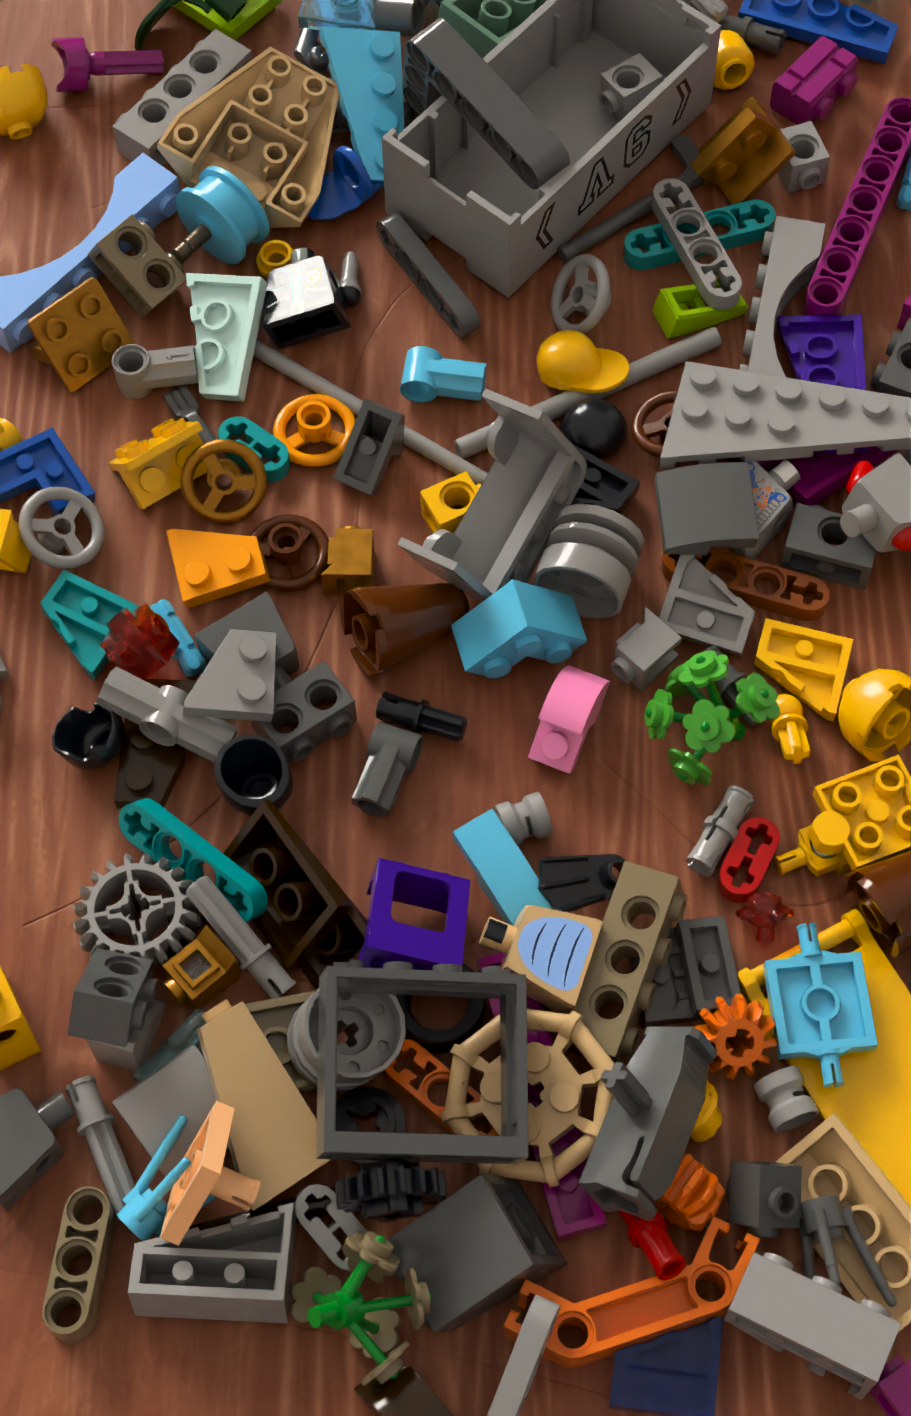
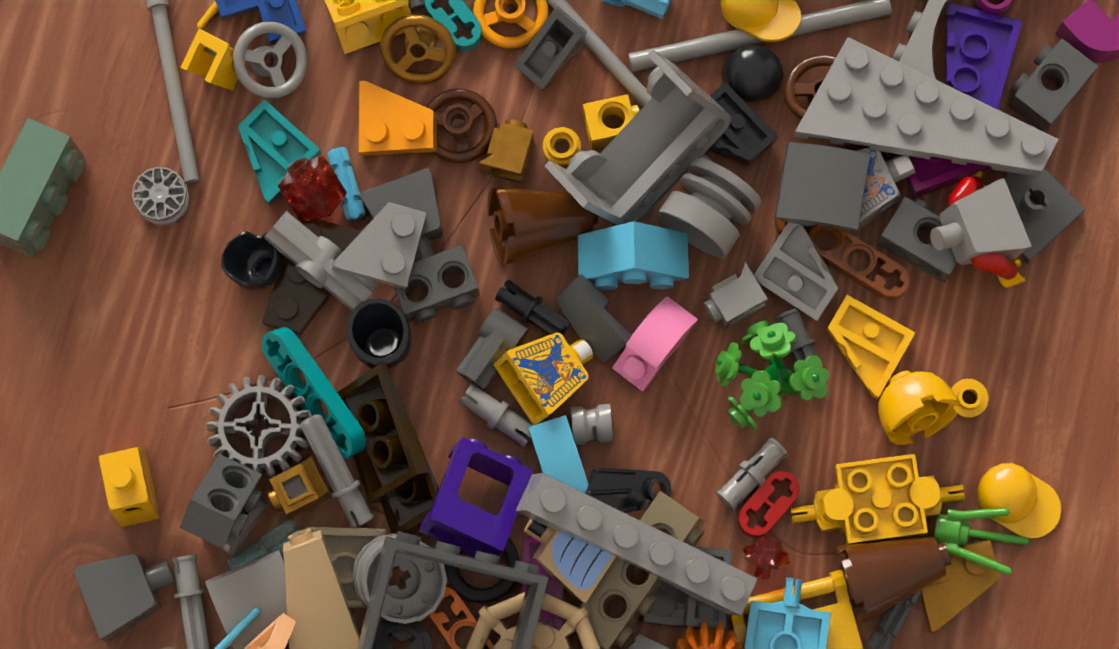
camera: 15 degrees right, 15 degrees up
yellow axle [769,694,811,764] -> none
none -> light grey pin [459,383,533,448]
none -> yellow torso [493,332,593,425]
none -> light grey arch [516,473,758,616]
none -> yellow plate [543,127,581,166]
none -> dark grey slope [556,274,632,363]

